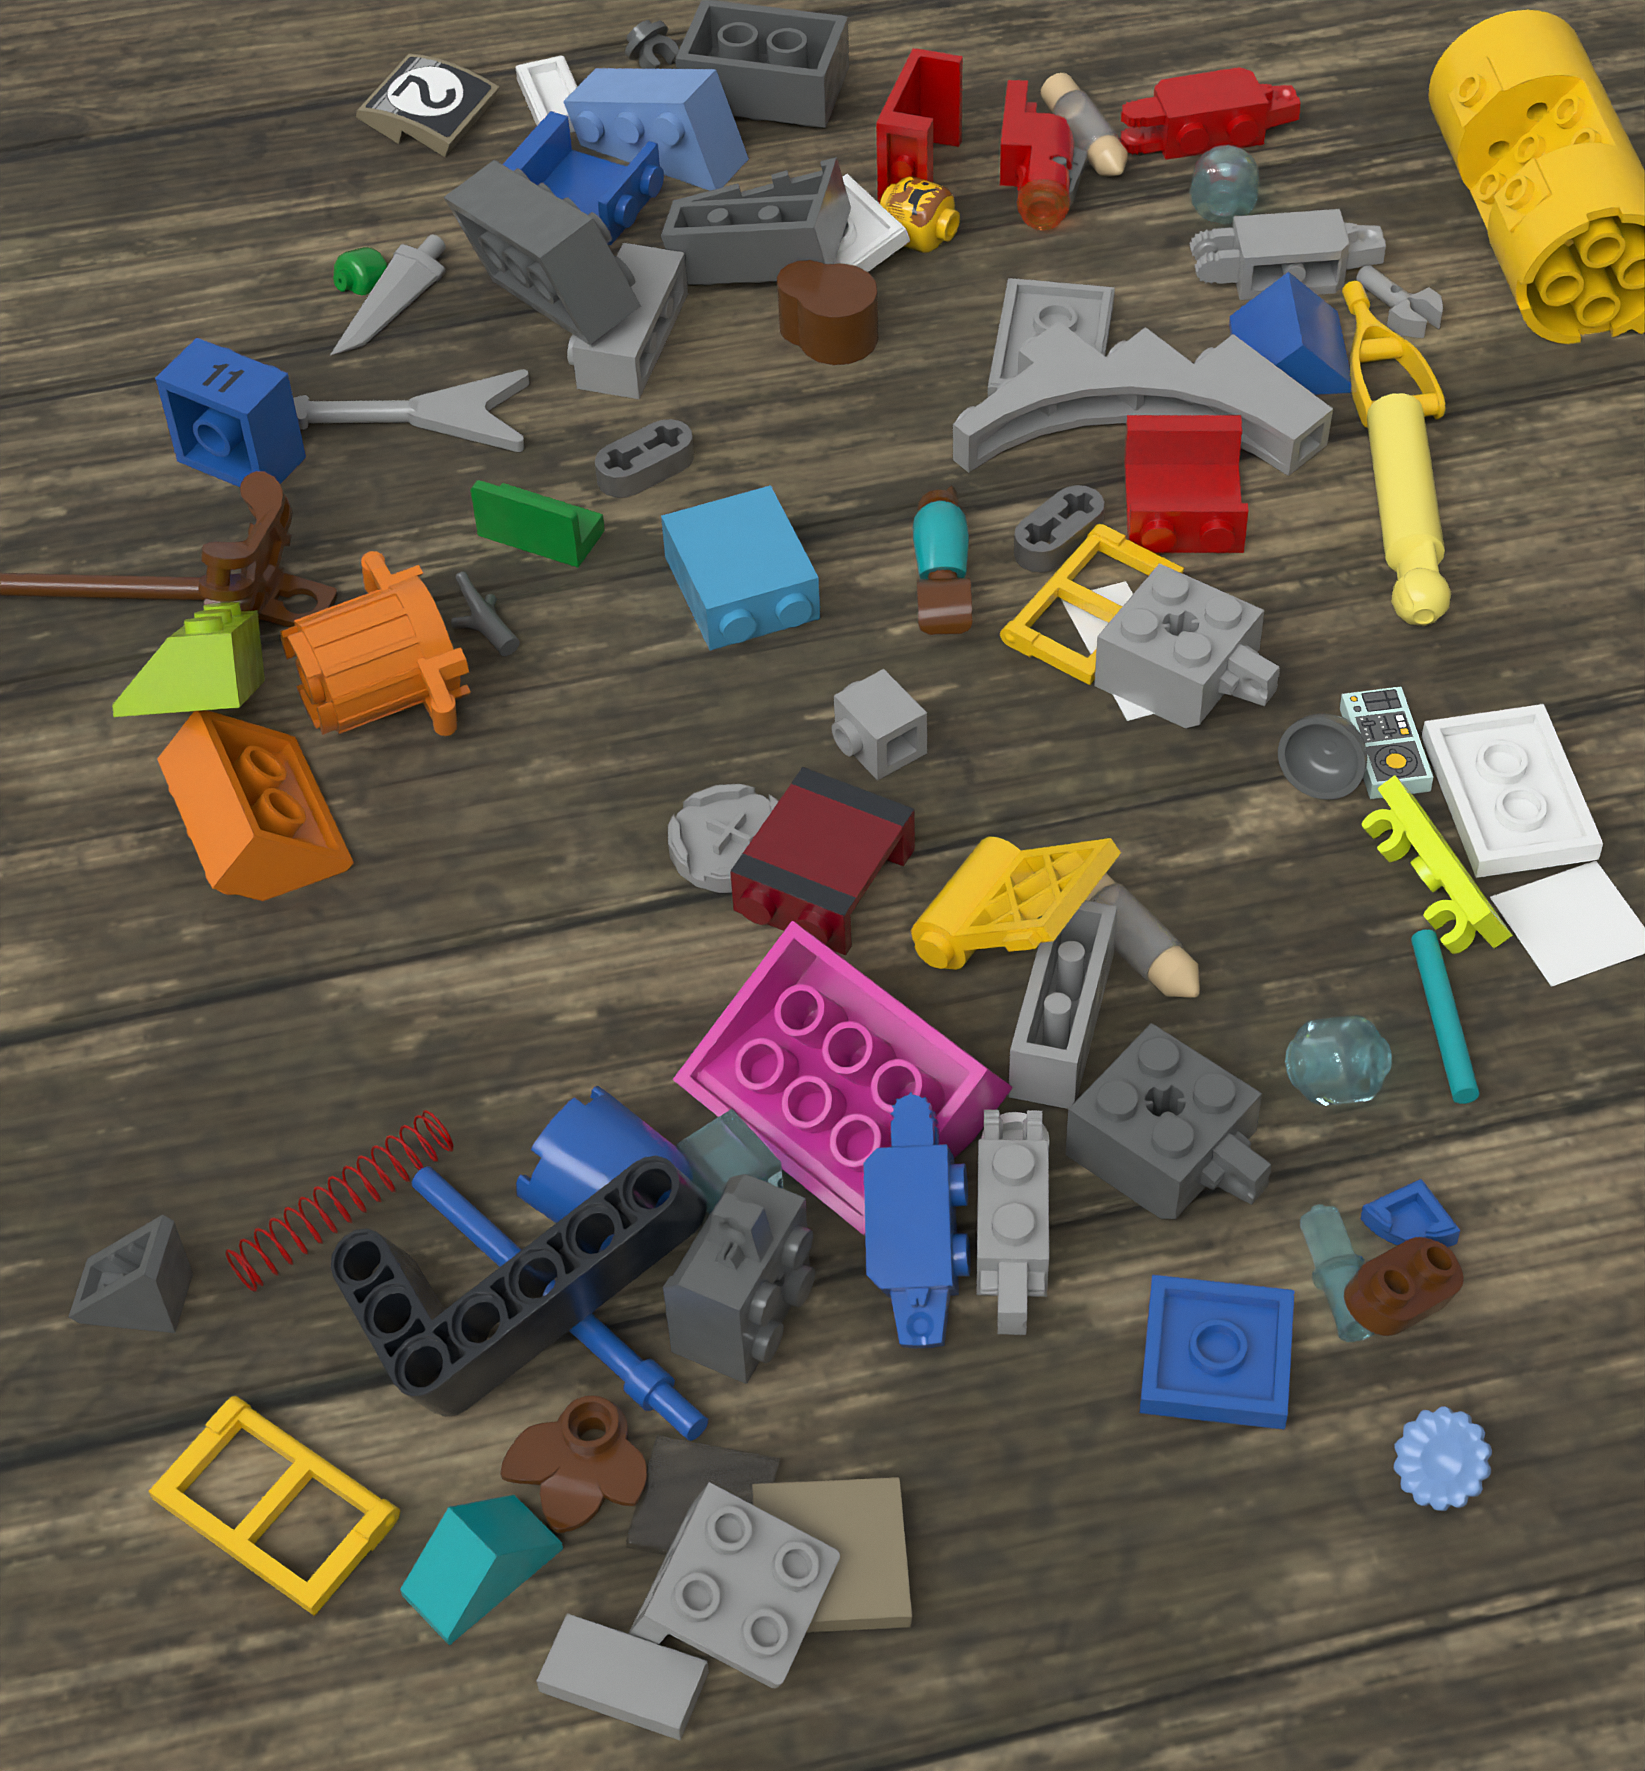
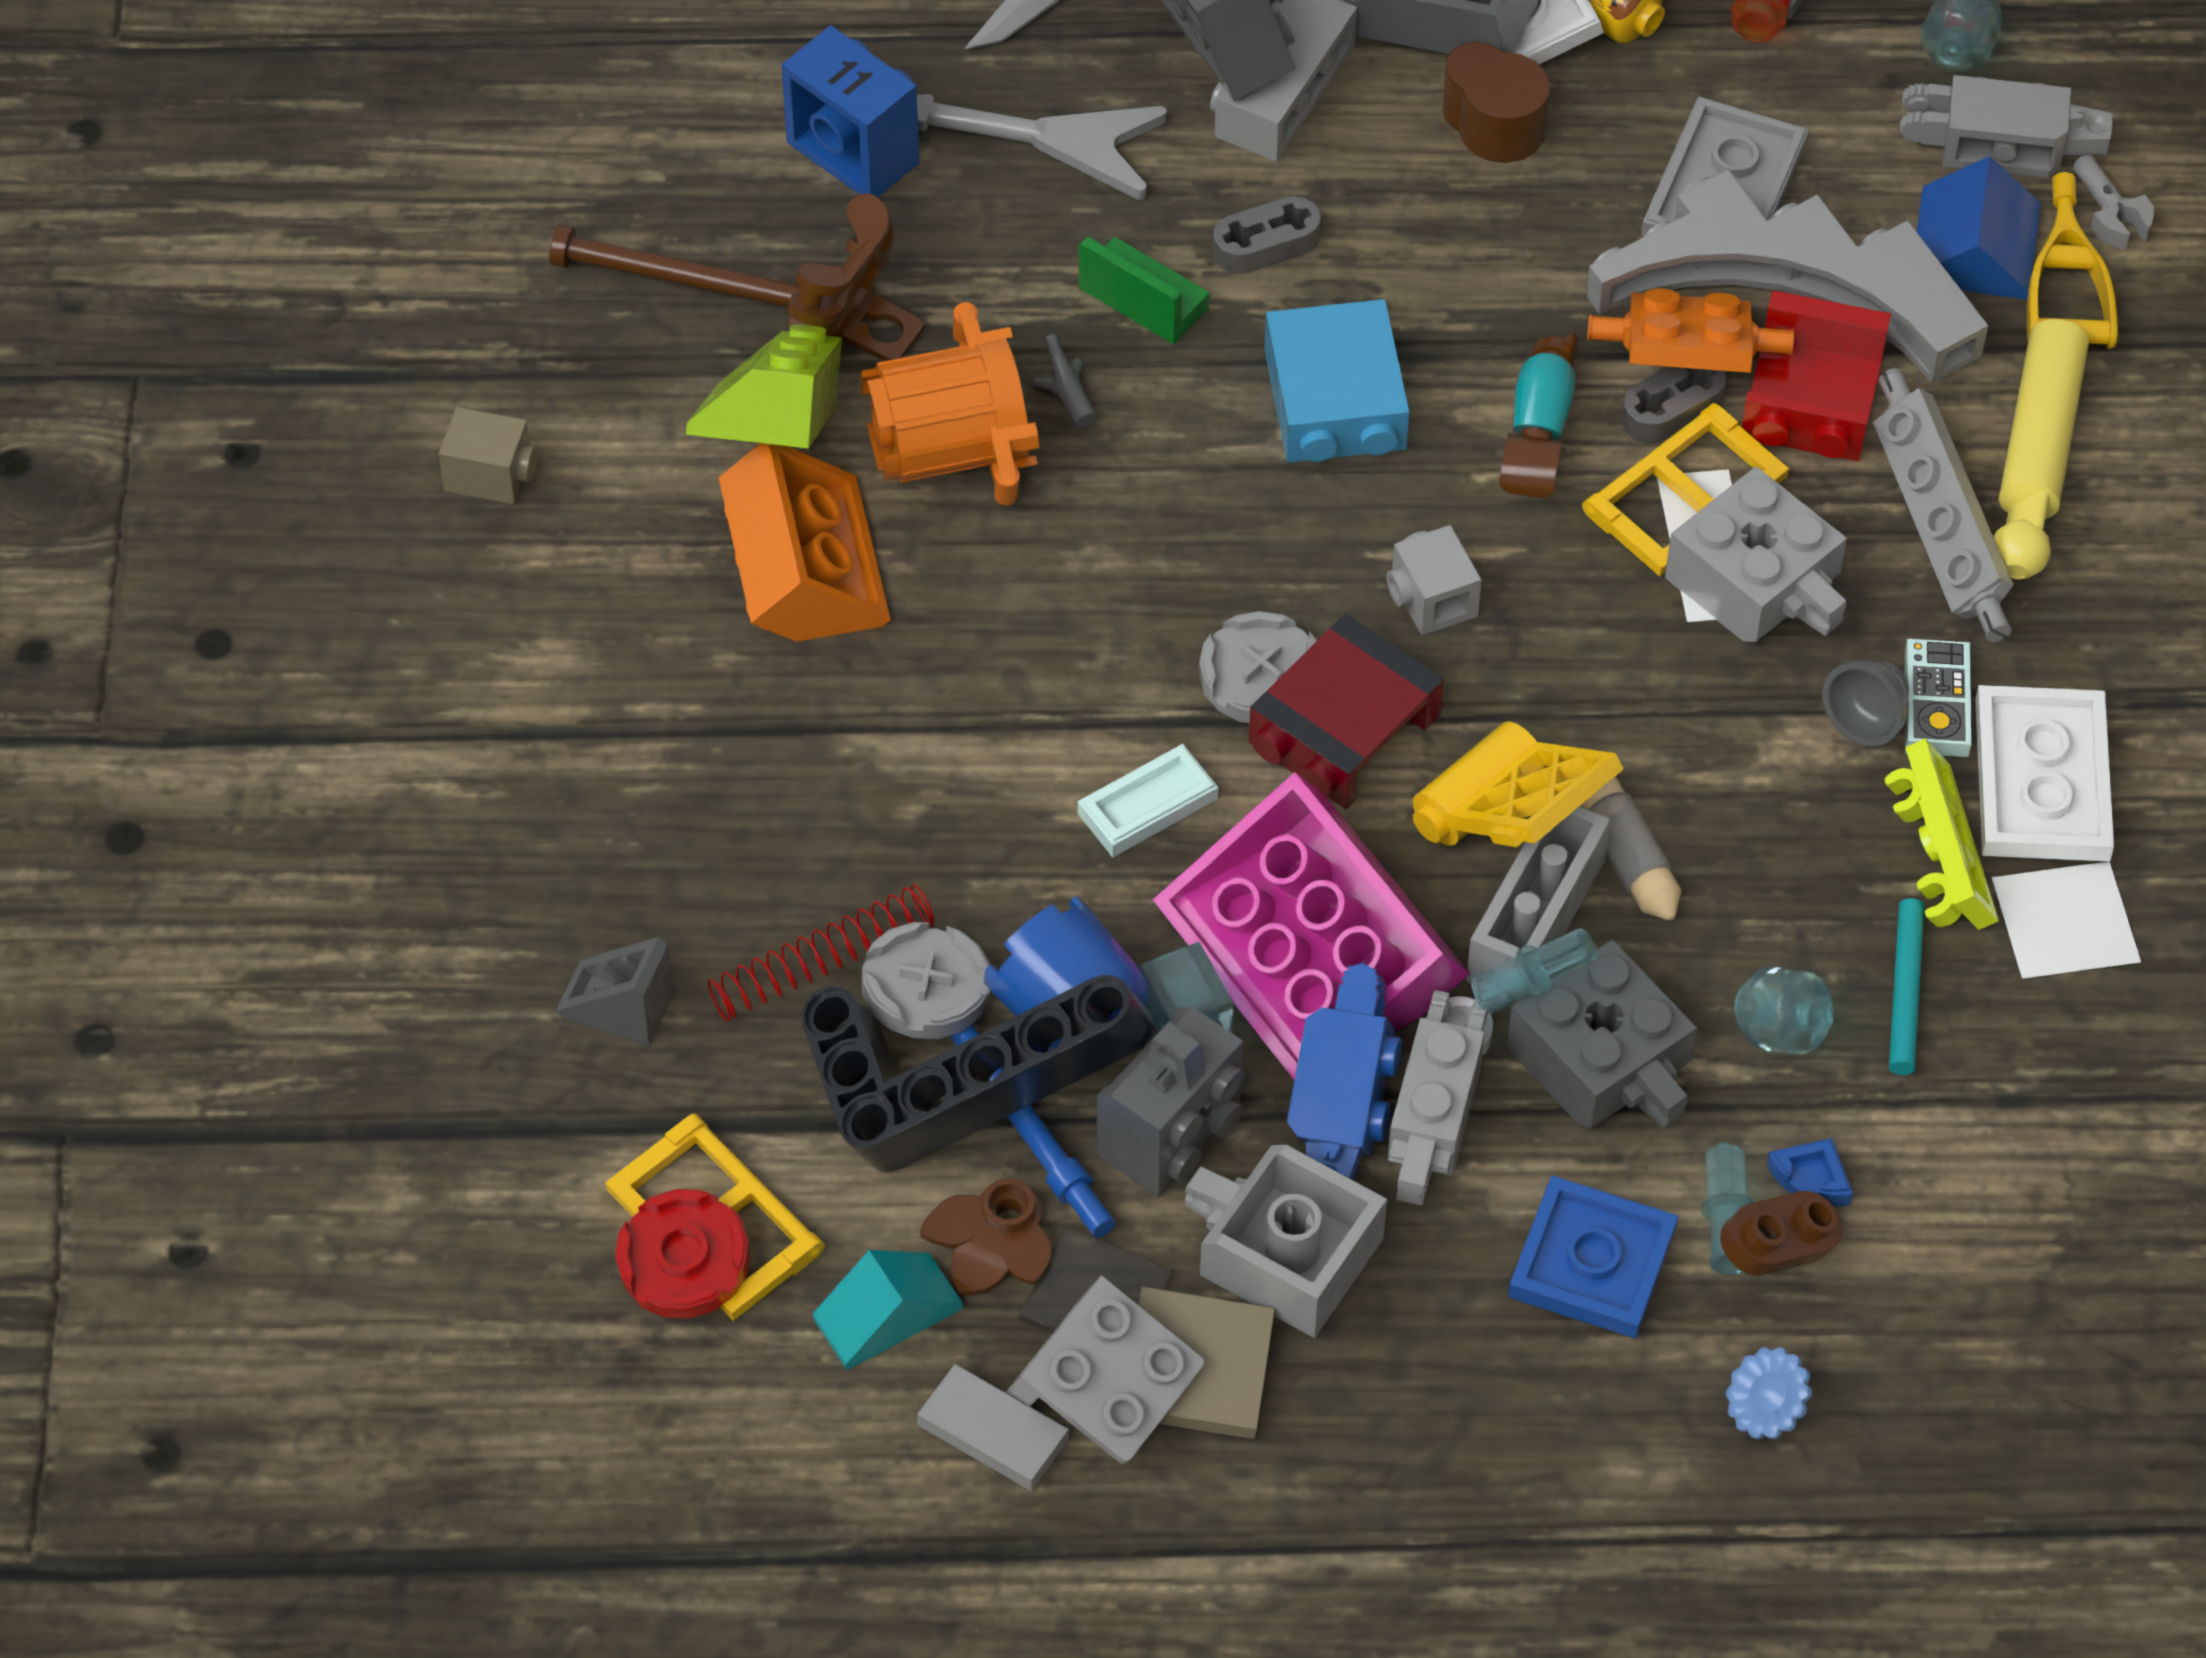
camera: 10 degrees right, 5 degrees up
none -> red tile [615,1189,751,1319]
none -> light grey tile [861,922,990,1039]
none -> light aqua tile [1078,744,1218,857]
none -> light grey hinge [1185,1145,1387,1338]
none -> clear light blue axle [1471,928,1598,1014]
none -> orange plate [1587,288,1794,373]
none -> light grey plate [1873,369,2013,642]

